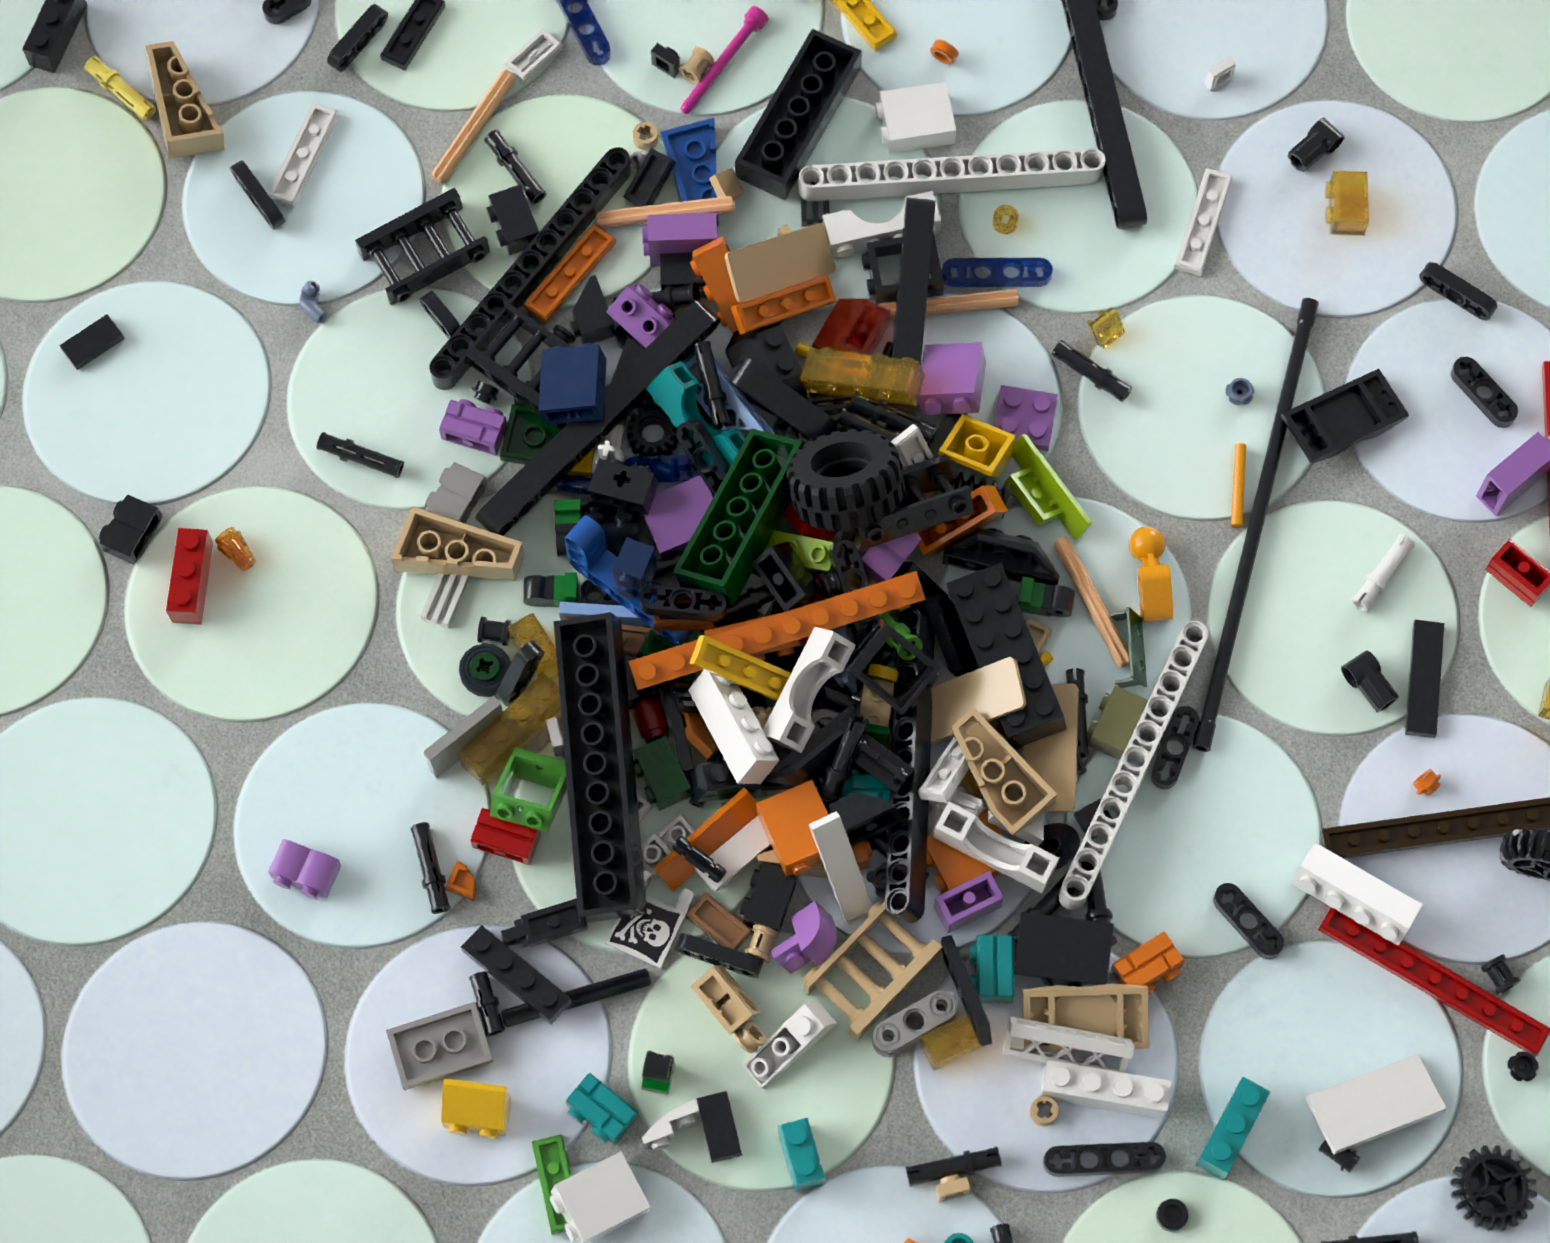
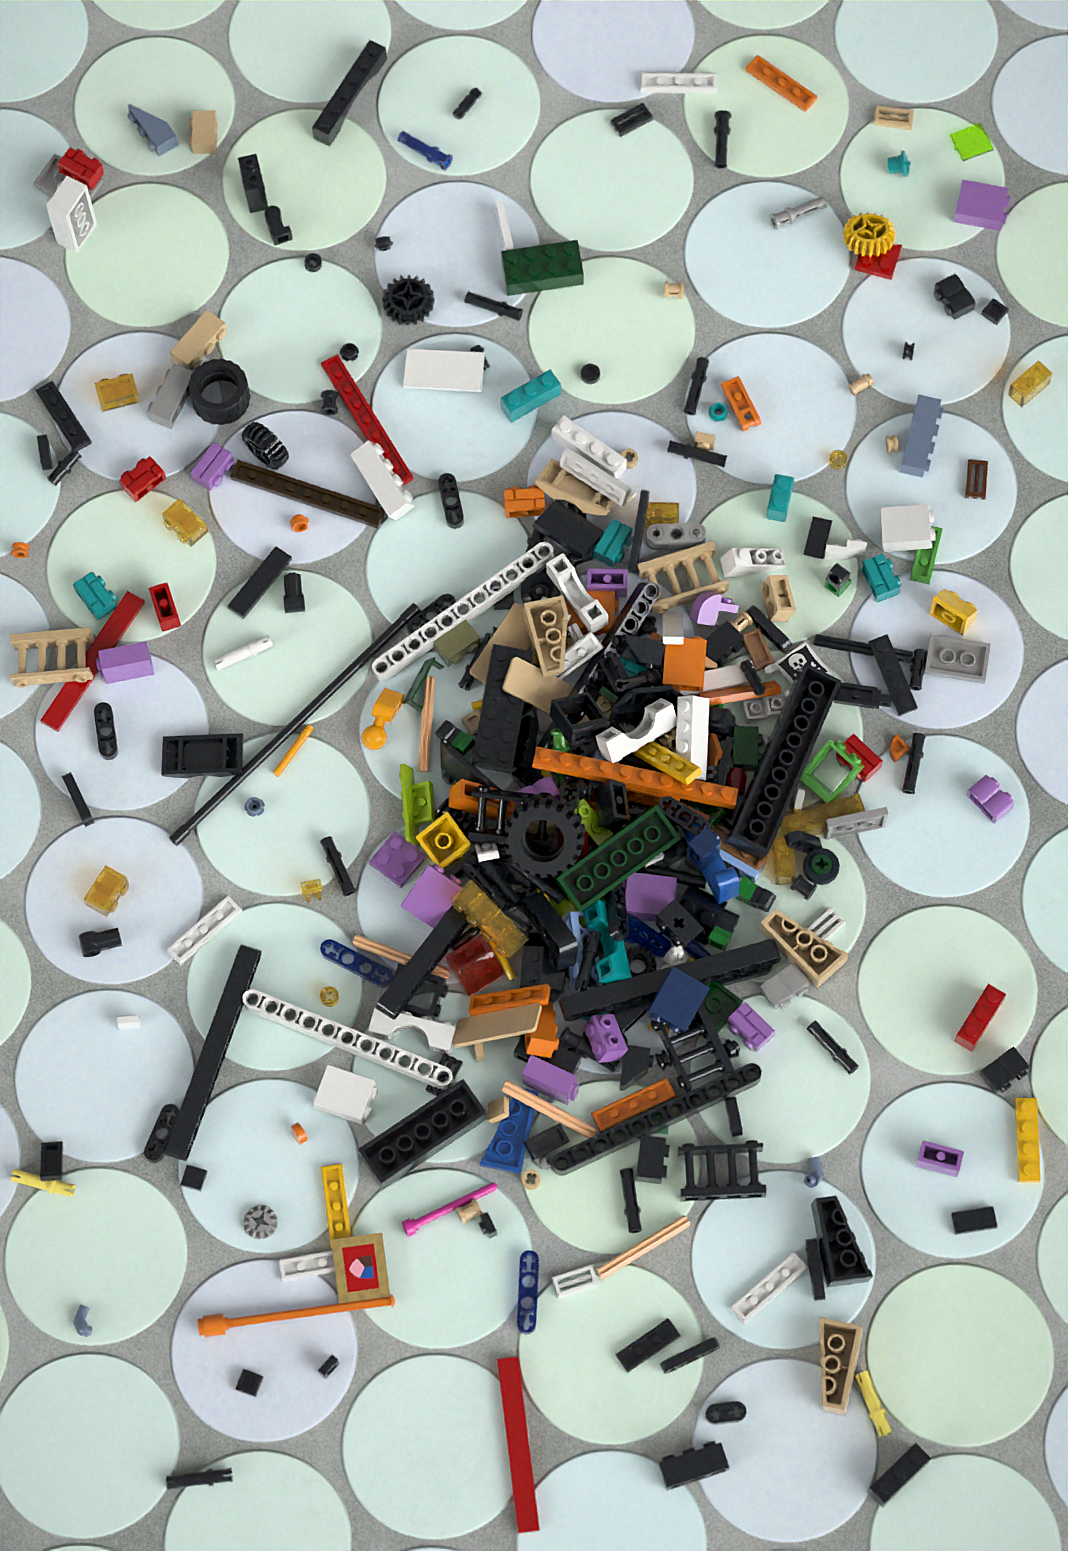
camera: 150 degrees left, 0 degrees up
clear orange cone [215,527,256,571] -> none
tan bush [735,1022,766,1053] -> none
black beam [1043,1142,1166,1177] -> none
none -> black wedge [811,1195,873,1288]
none -> medium lavender brick [915,1140,964,1177]
none -> yellow plate [1015,1098,1041,1183]

